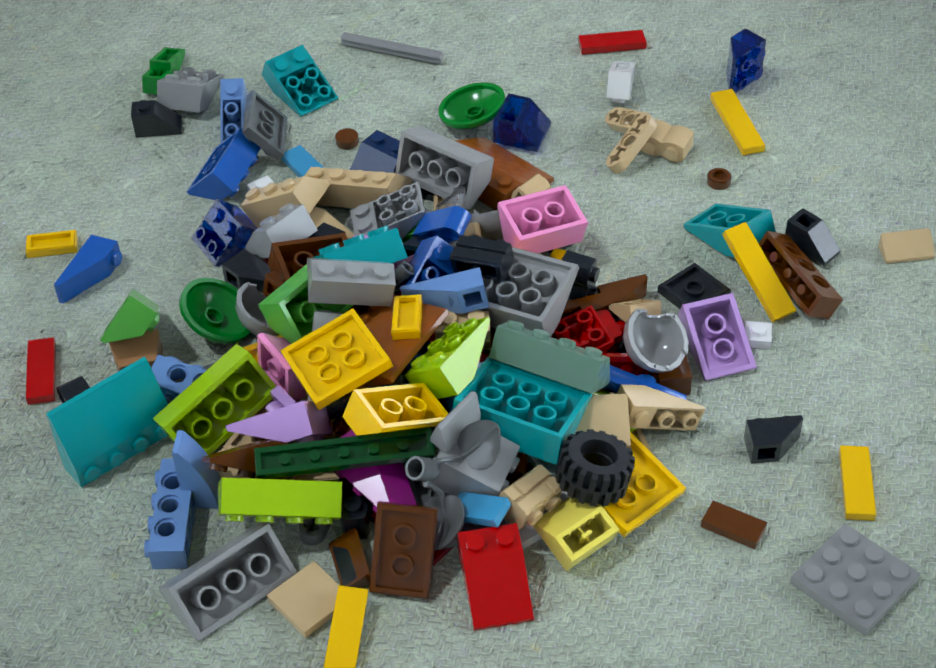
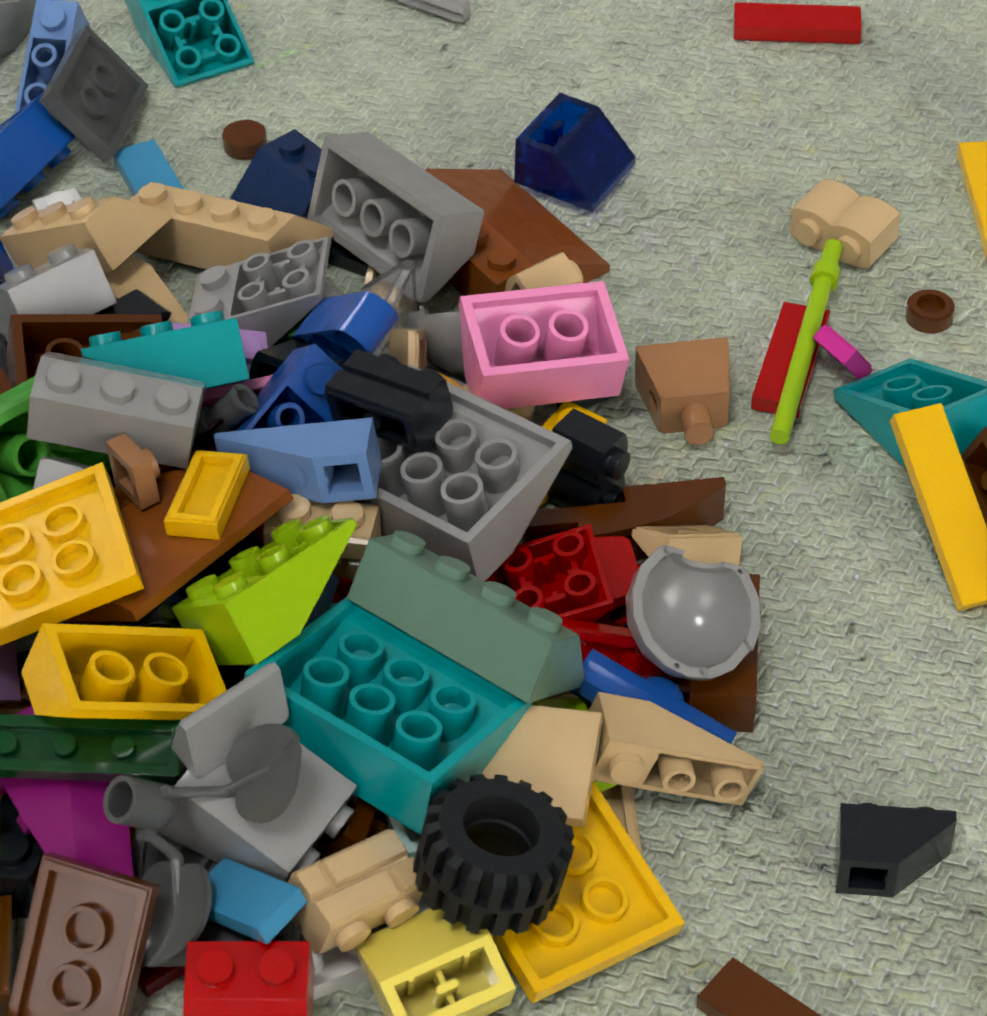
camera: 10 degrees right, 0 degrees up
green dish [438,82,506,130] -> none
tan beam [605,107,657,174] -> none
white slope [606,61,636,103] -> none
black tile [657,263,731,309] -> none
lavender slope [677,293,757,381] -> none
white plate [744,321,772,349] -> none
none -> medium nougat plate [105,433,160,510]
none -> medium nougat torso [634,337,730,445]
none -> red tile [751,302,830,418]
none -> lime bar [769,239,843,445]
none -> dark pink tile [813,325,873,379]

